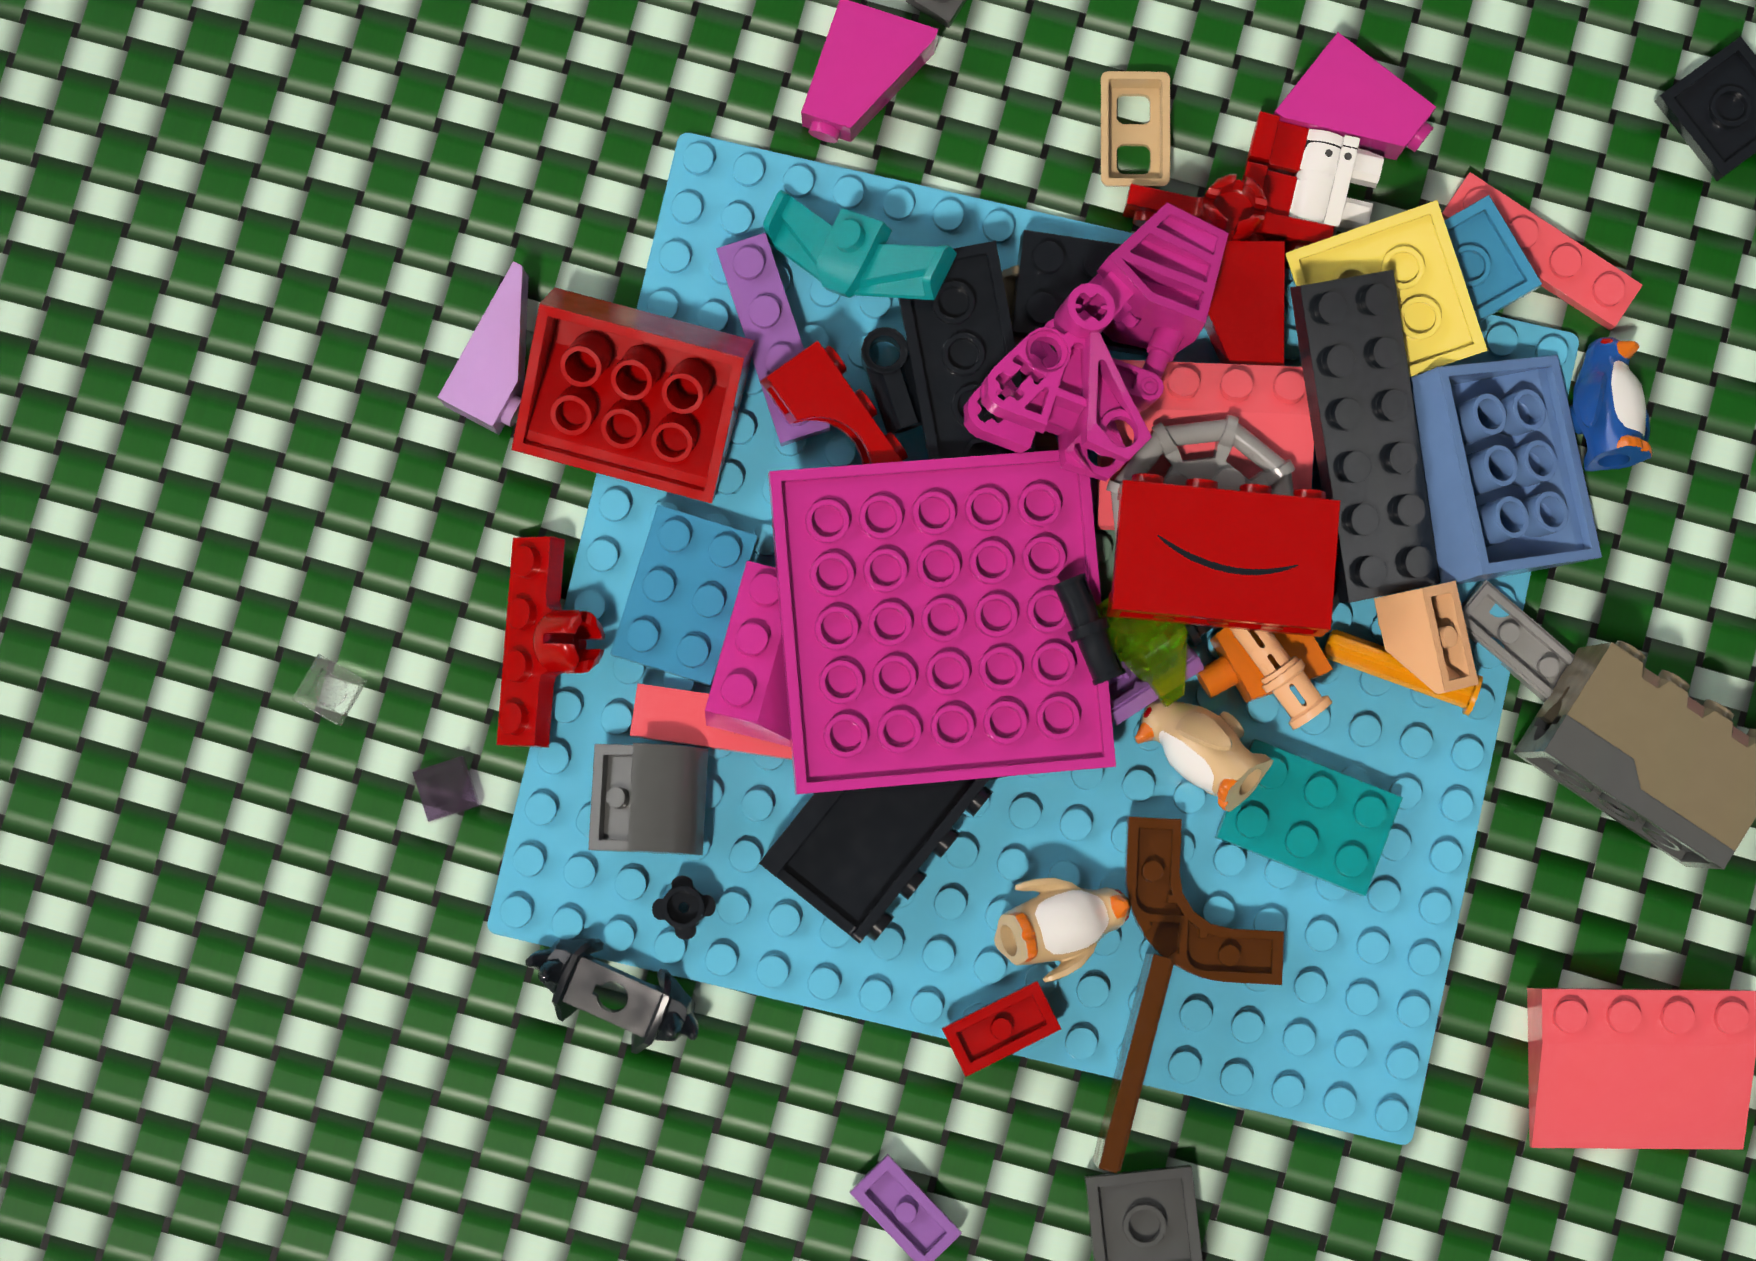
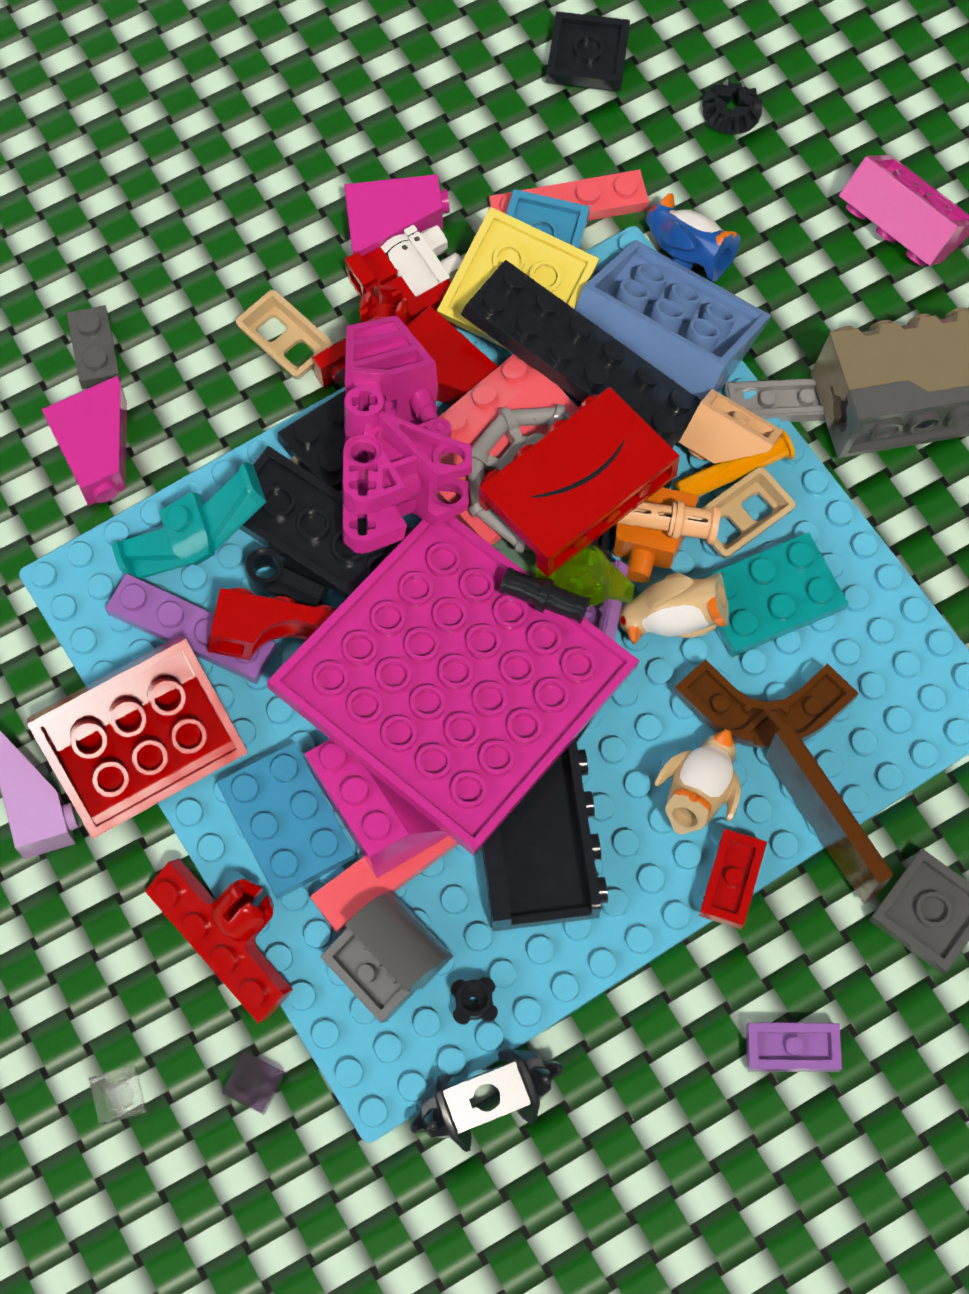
camera: 45 degrees left, 15 degrees down
none -> tan piece [701,467,796,559]

